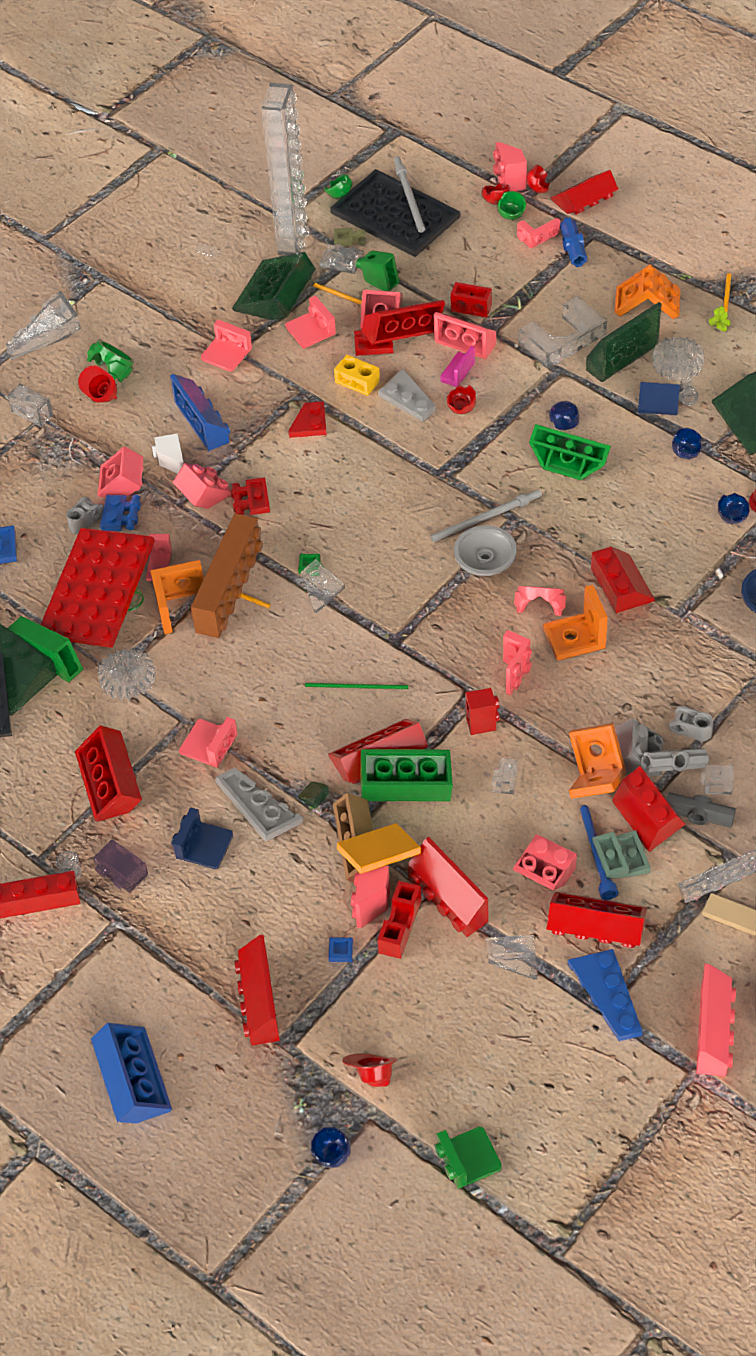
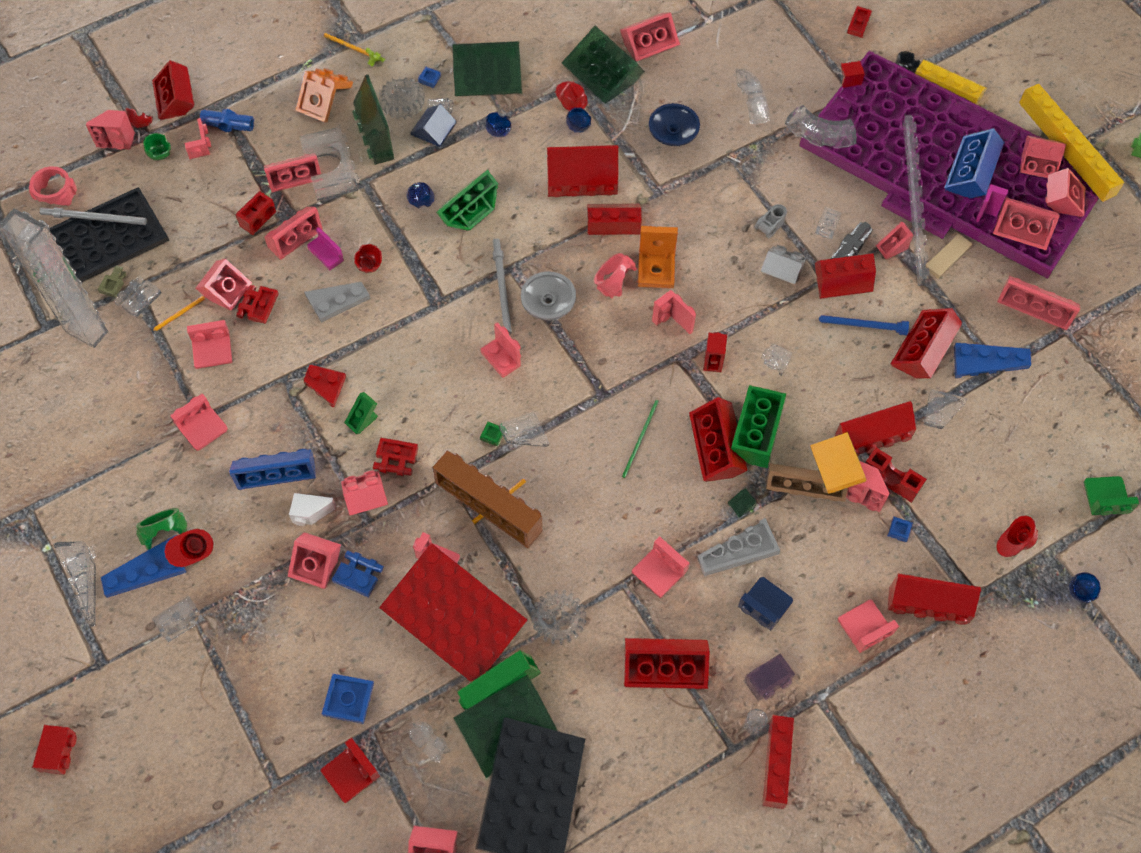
camera: 75 degrees left, 10 degrees up
light grey piece [66,496,103,534] -> none
blue slope [91,1022,172,1124] -> none
orange bracket [150,560,204,635] -> none
clear green slope [232,252,316,320] -> none
yellow brick [334,354,380,396] -> none
green torso [356,250,400,292] -> none
red slope [361,300,445,345] -> none
red hair [481,183,510,205] -> none
coral slope [513,834,577,890] -> none
orange bracket [569,723,627,799] -> none
sand green slope [592,830,651,878] -> none
light grey piece [641,748,709,772] -> none
none -> coral piece [29,166,77,206]
none -> blue wing [101,535,187,598]
none -> coral slope [264,153,323,192]
none -> green slope [344,392,378,434]
none -> blue plate [418,67,441,88]
none -> coral bracket [480,322,521,378]
none -> red slope [547,145,619,197]
none -> coral bracket [838,599,899,653]
none -> coral slope [876,222,913,259]

